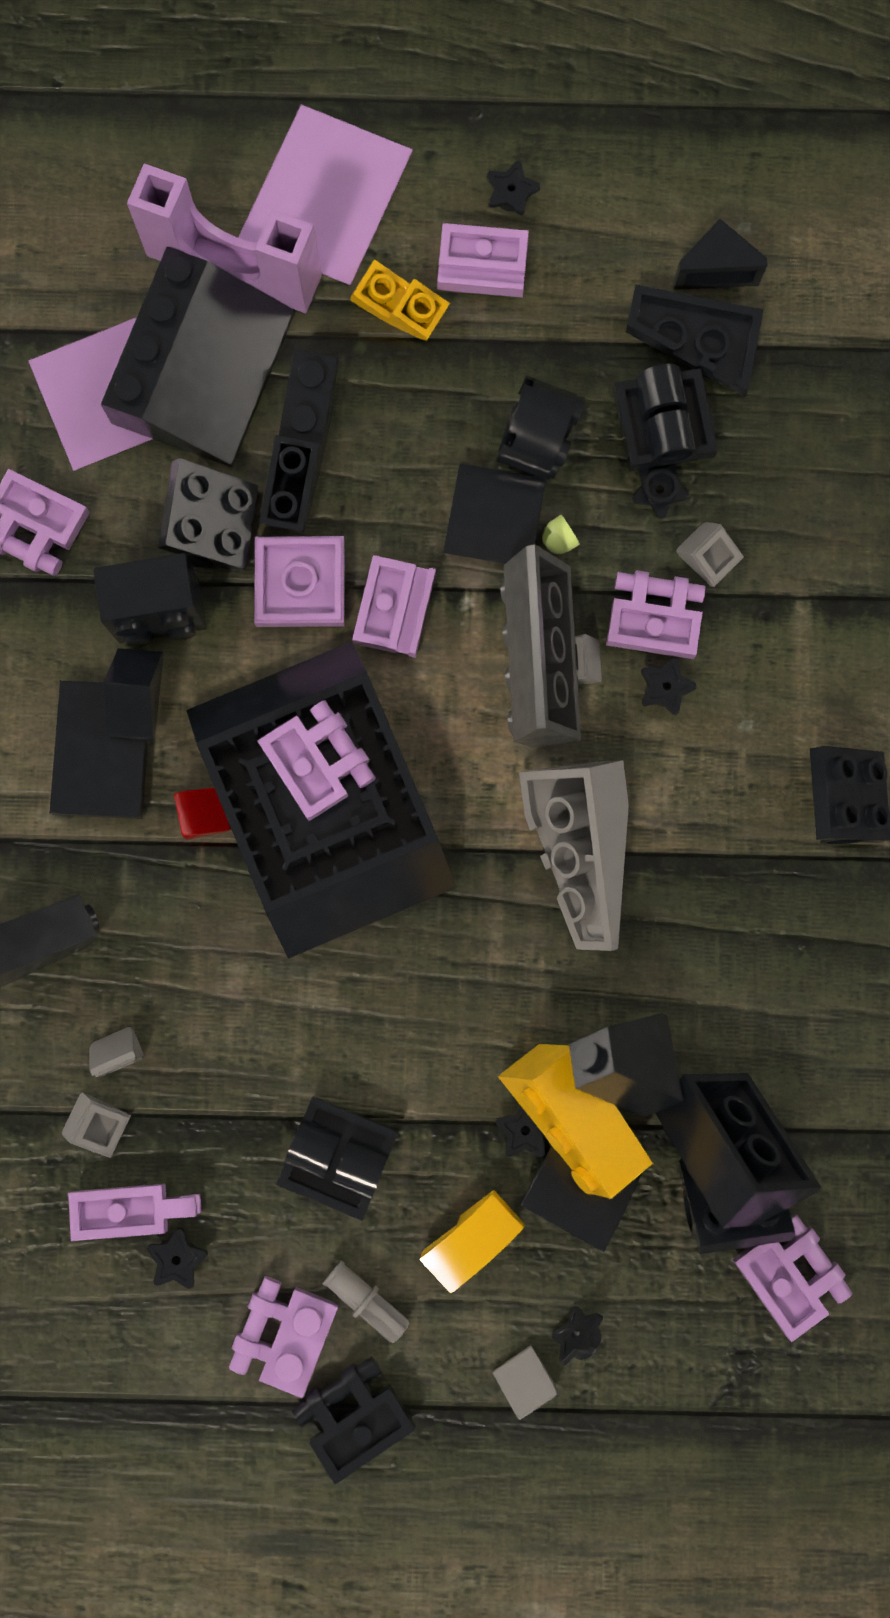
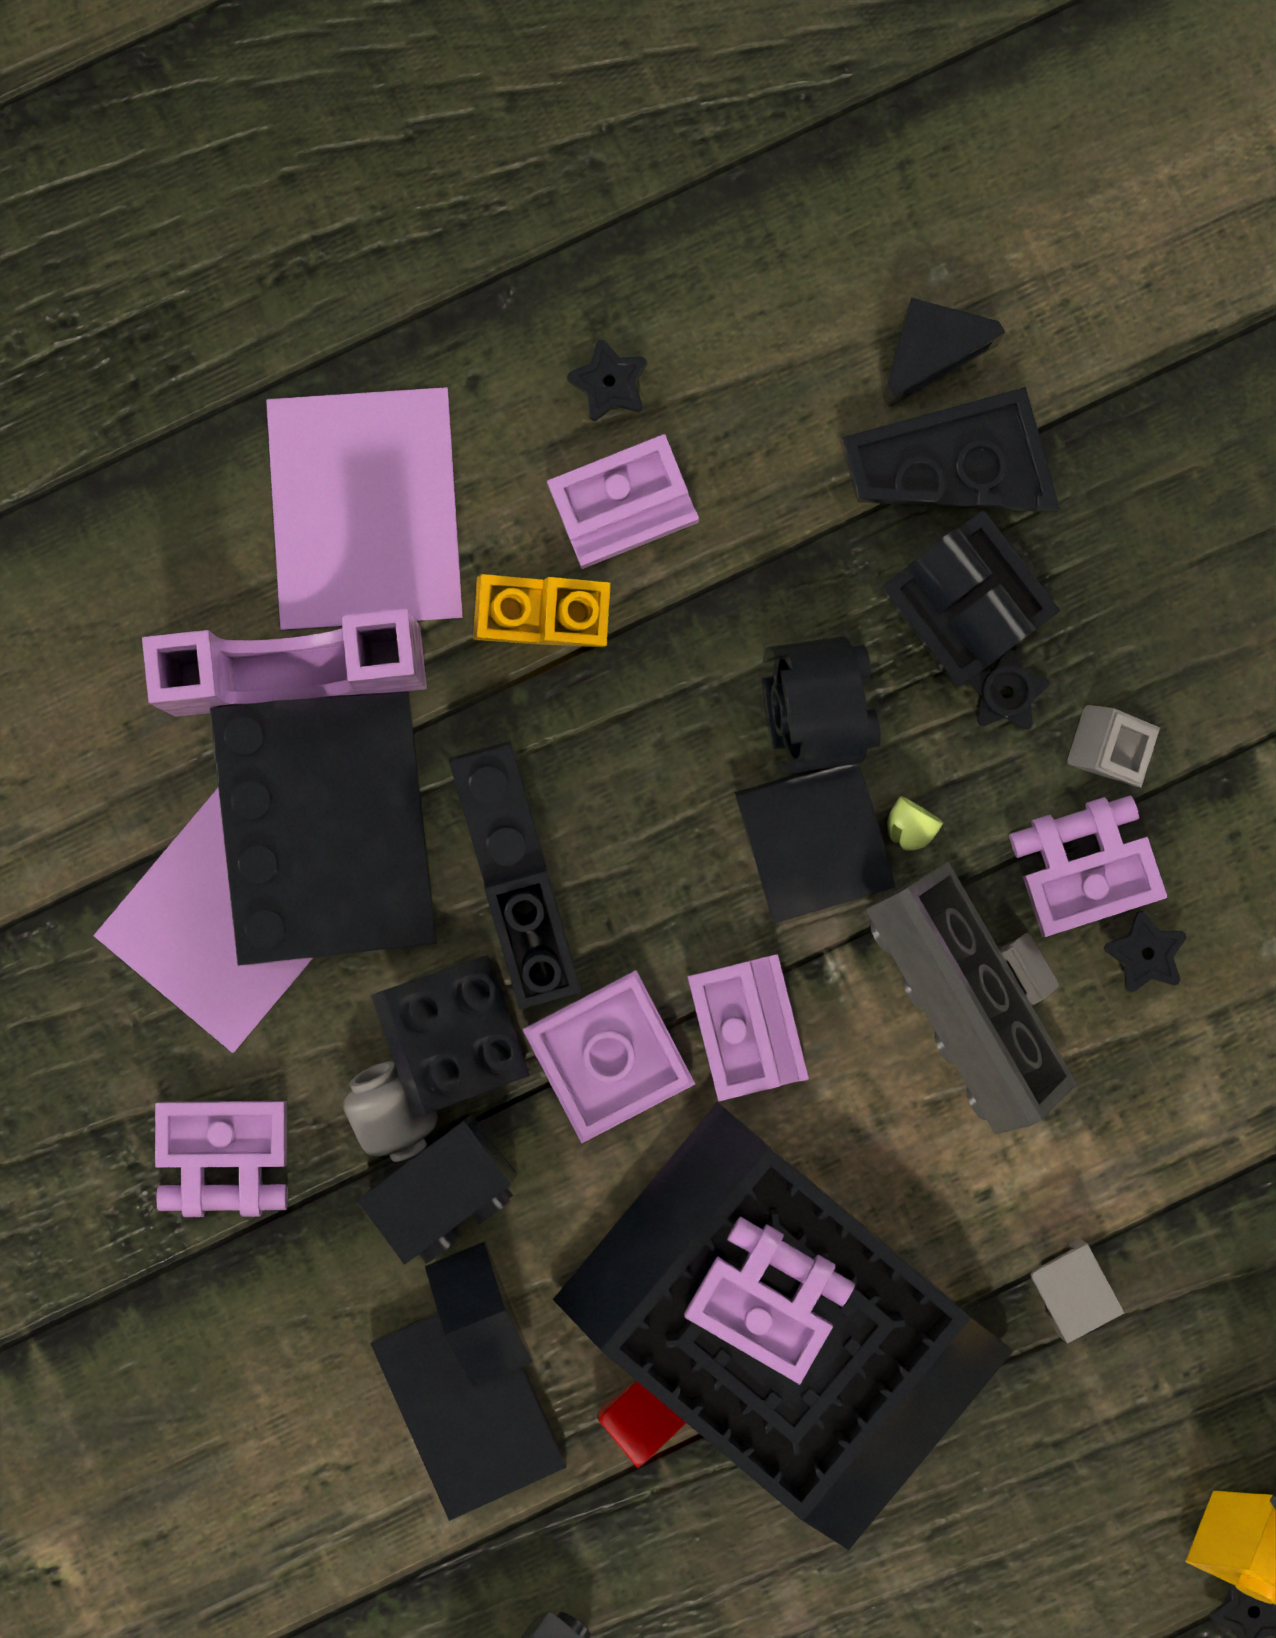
camera: 20 degrees left, 5 degrees up
light grey wedge [519,760,629,951] -> none
none -> light grey head [343,1061,438,1162]
none -> light grey panel [1031,1238,1124,1344]

